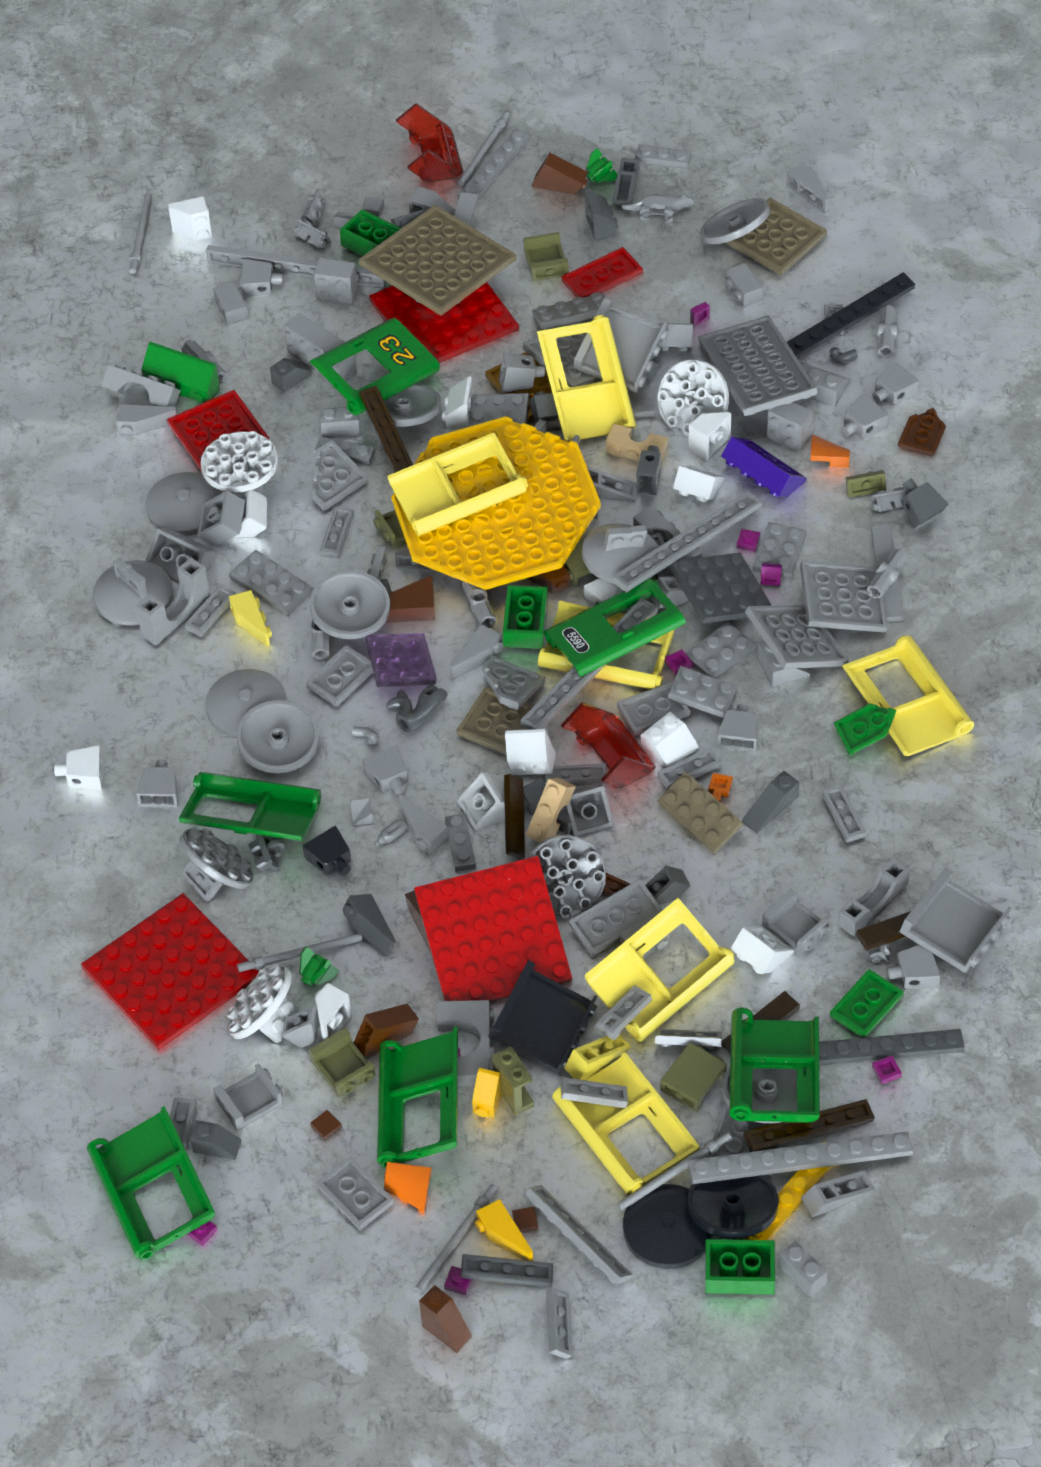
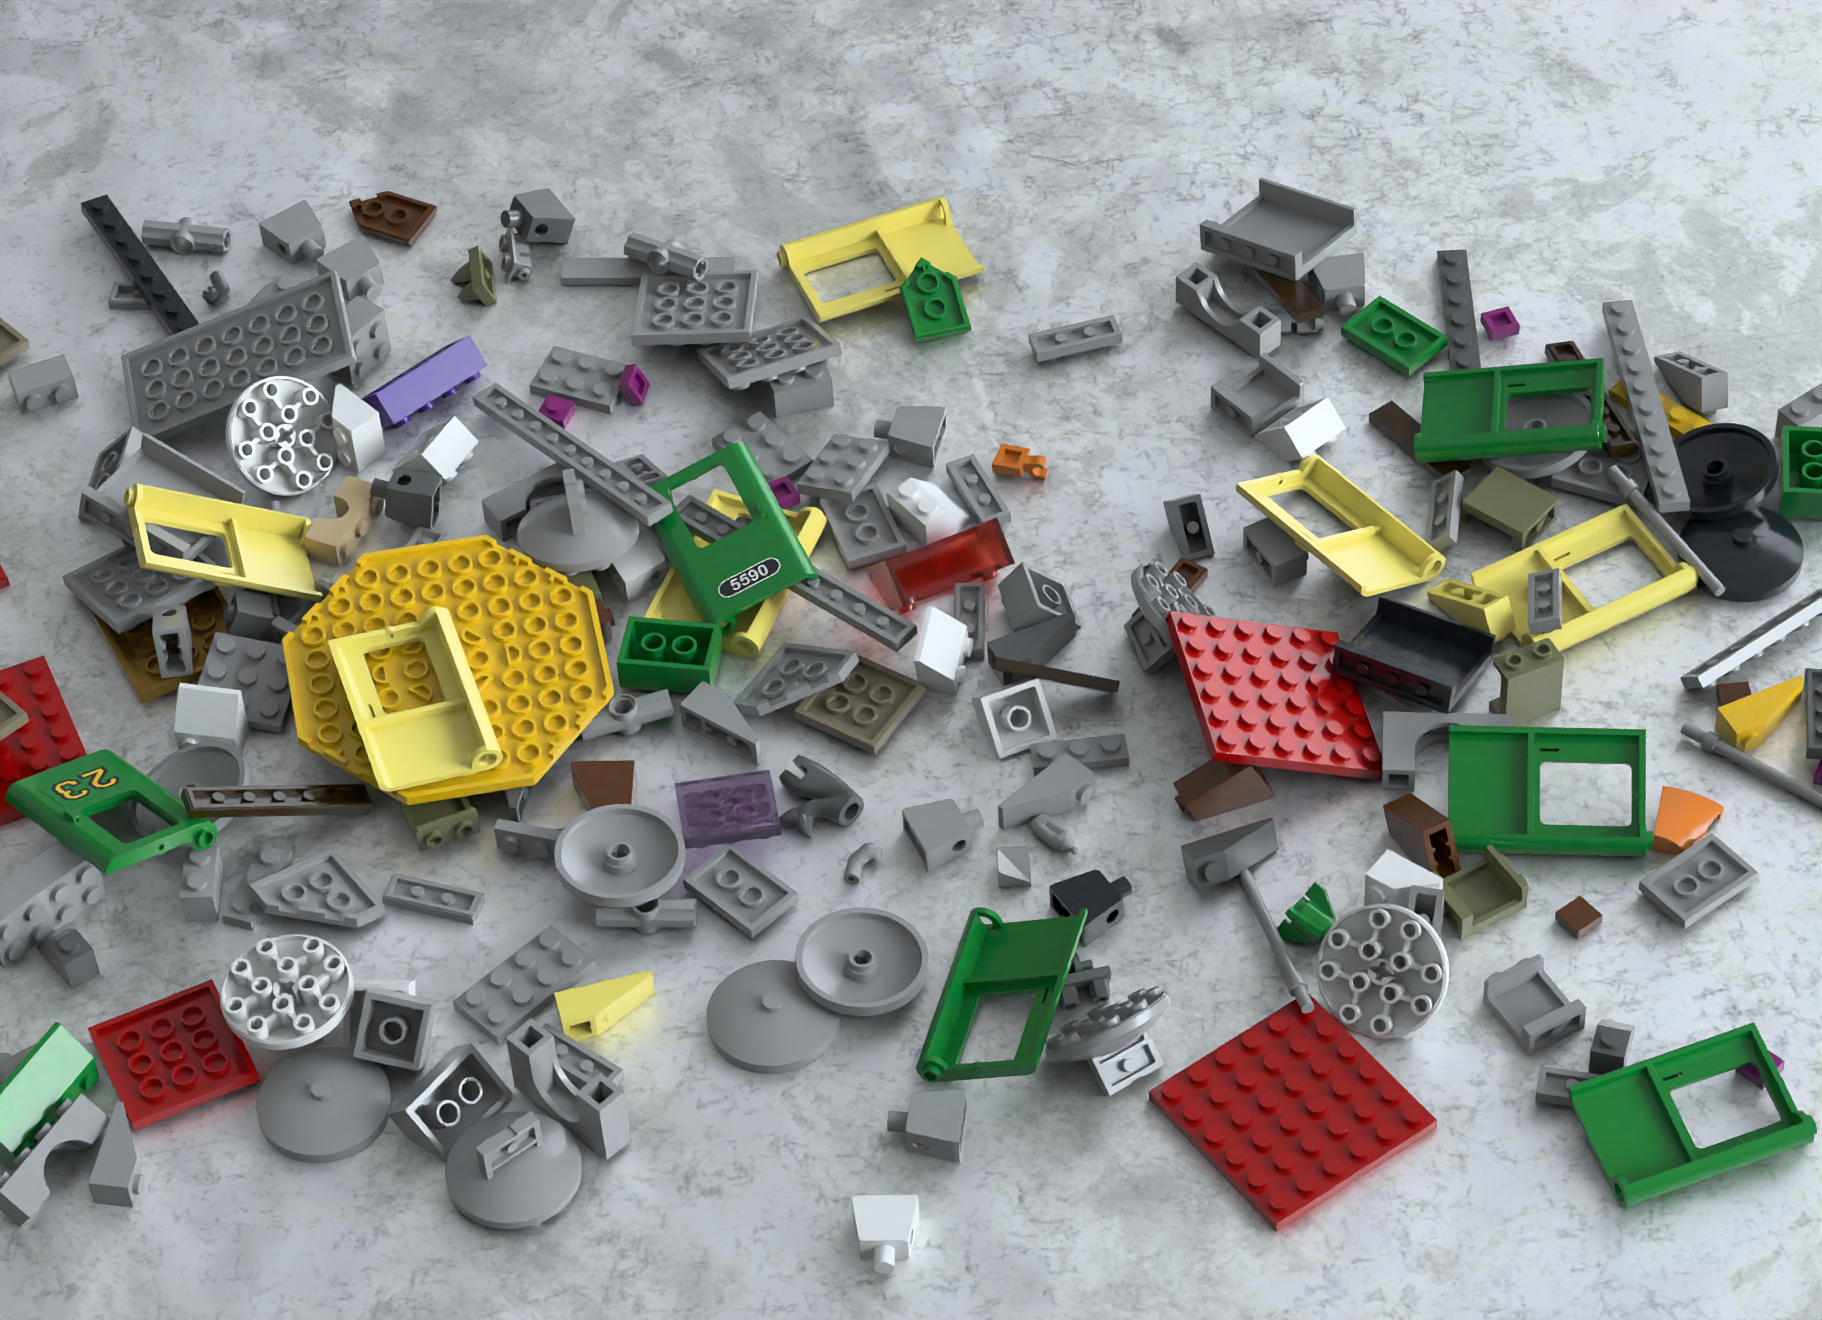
camera: 85 degrees left, 5 degrees down
yellow slope [472,1068,502,1118] -> none
tan arch [525,777,576,843] -> none
light grey plate [532,293,613,330] -> none
light grey plate [569,879,663,957] -> none
light grey plate [596,985,652,1040] -> none
dark tan plate [657,771,744,854] -> none
dark grey plate [670,552,772,624] -> none
magenta plate [690,302,710,327] -> none
dark grey slope [742,771,800,834] -> none
orange slope [810,435,850,468] -> none

